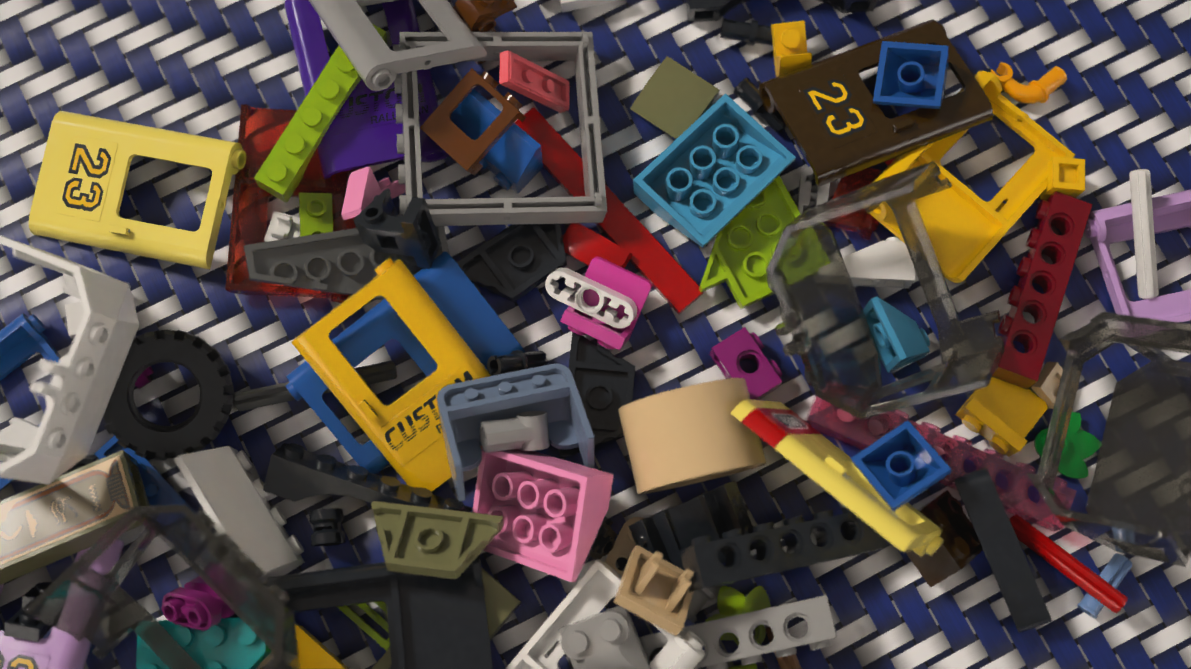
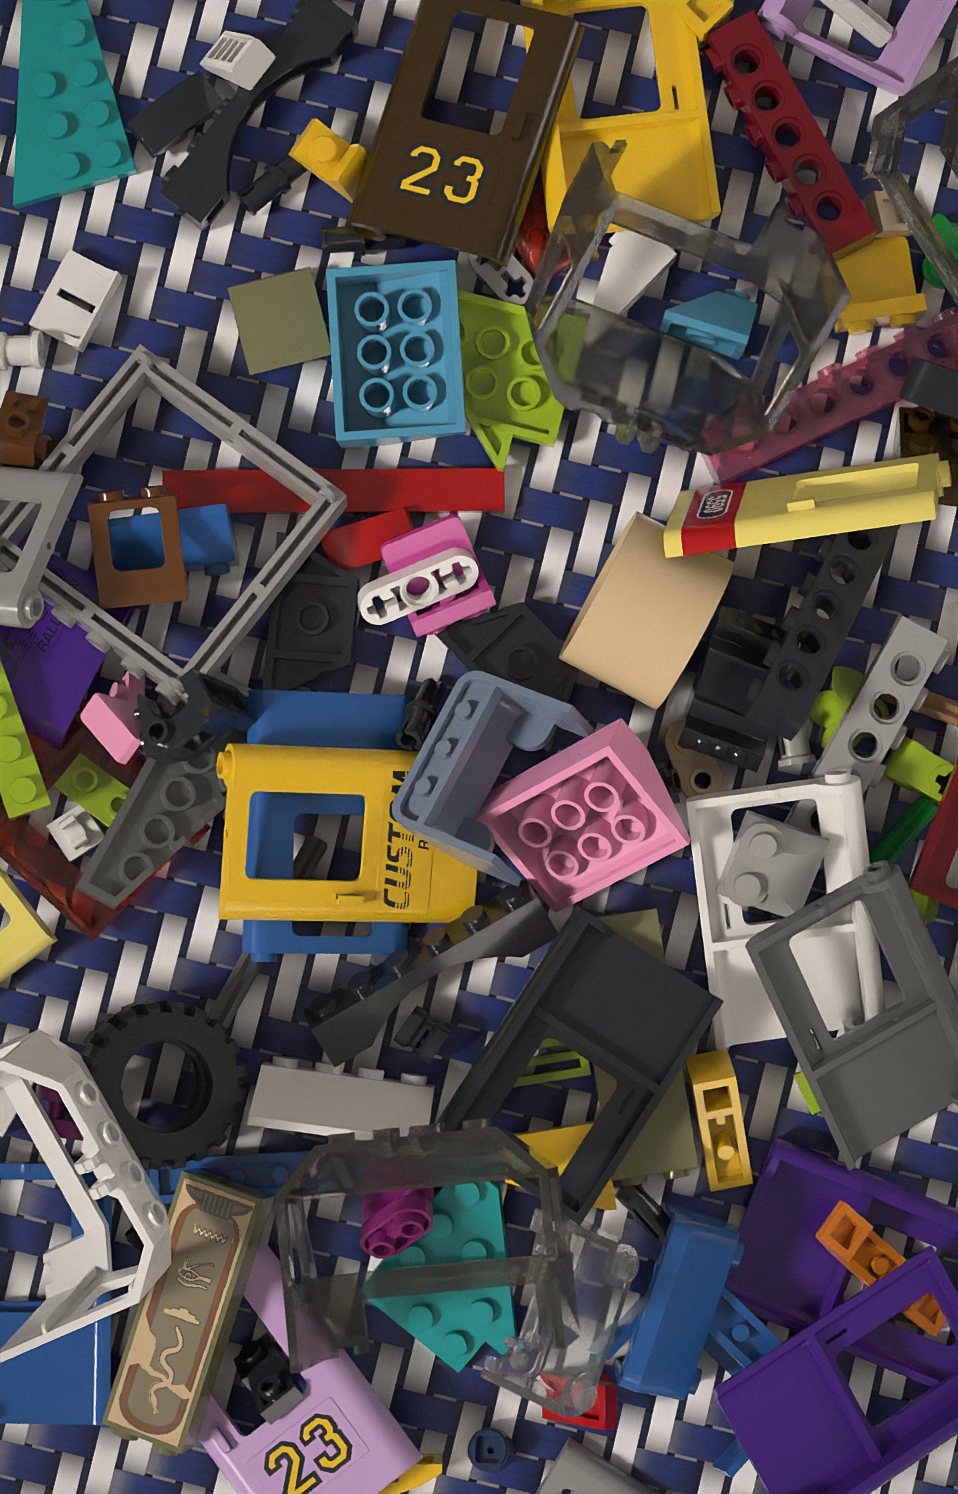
camera: 50 degrees left, 10 degrees up
olive wing [371,501,504,579] -> none
light grey piece [479,411,550,453] -> none
coral tile [499,50,570,113] -> none
tan plate [614,545,694,636] -> none
magenta brick [709,327,782,400] -> none
blue slope [851,420,952,512] -> none
blue slope [873,41,949,109] -> none

